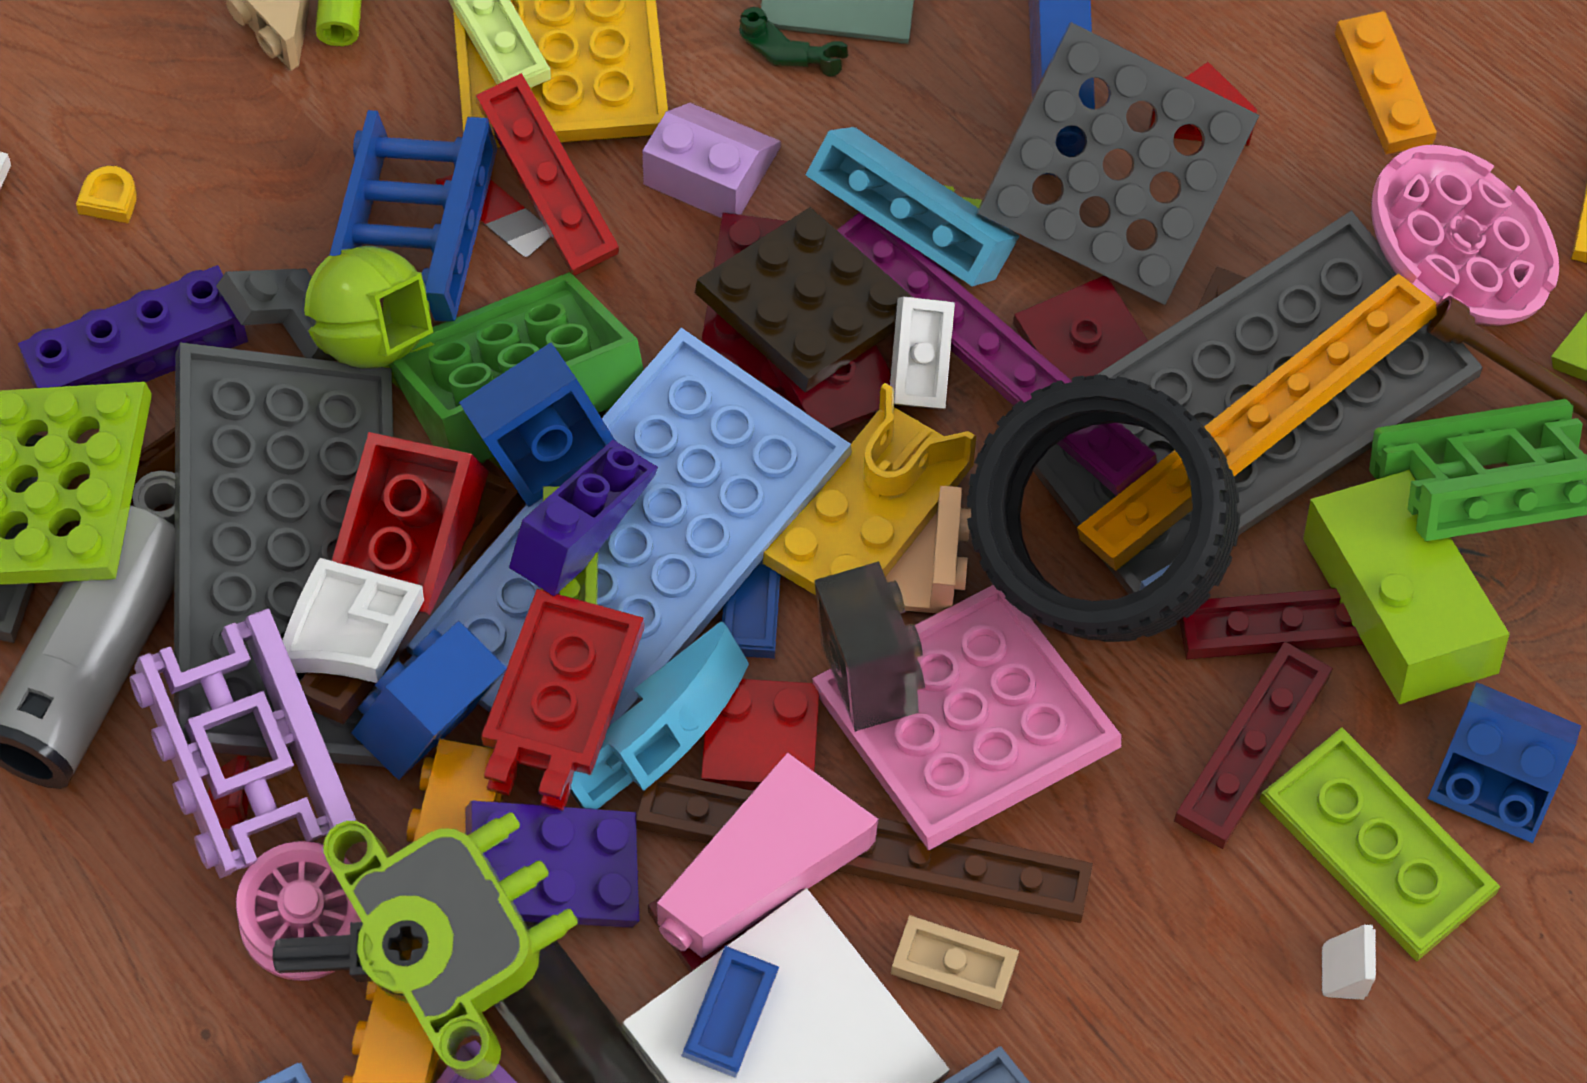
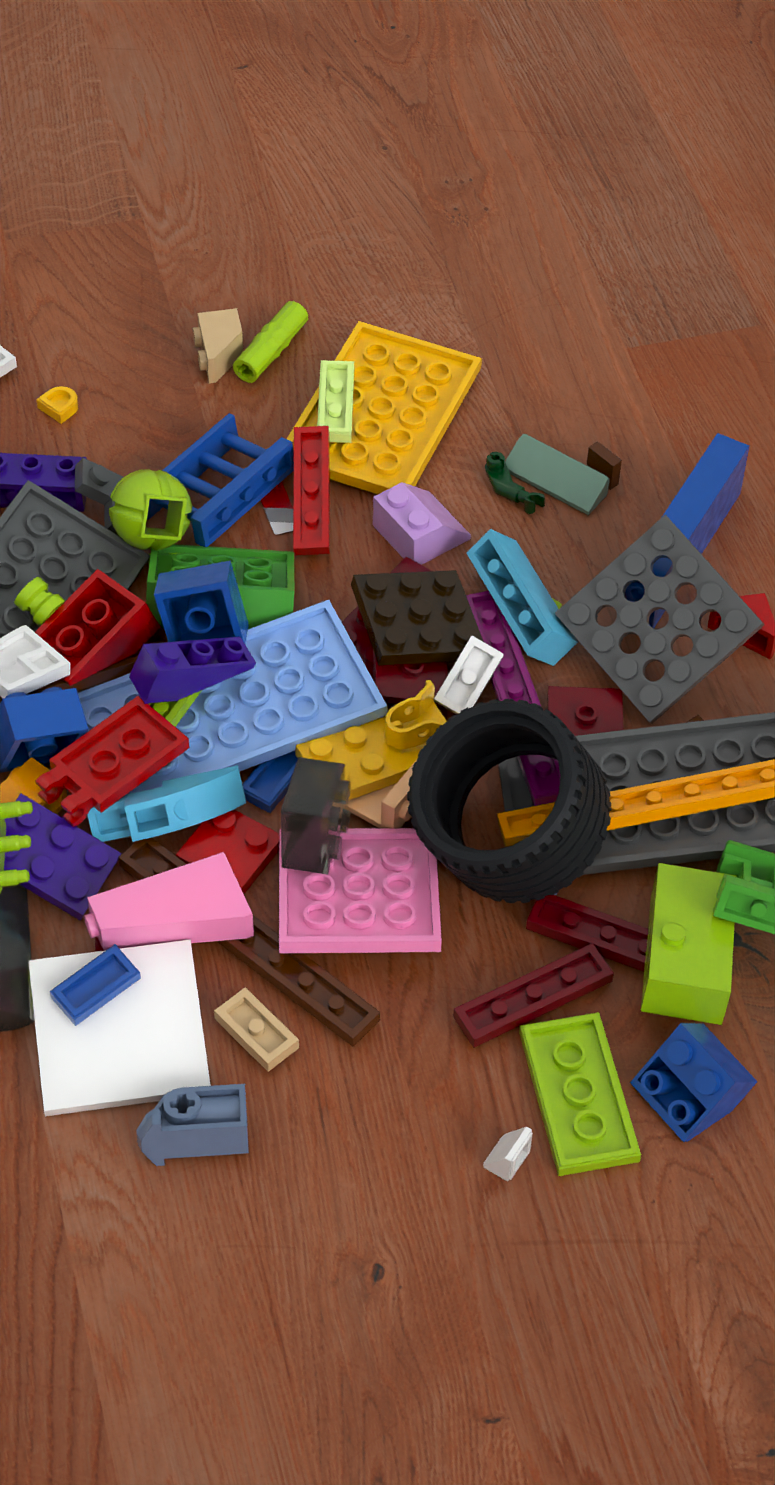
camera: 30 degrees right, 10 degrees down
none -> lime wheel [14,577,65,627]

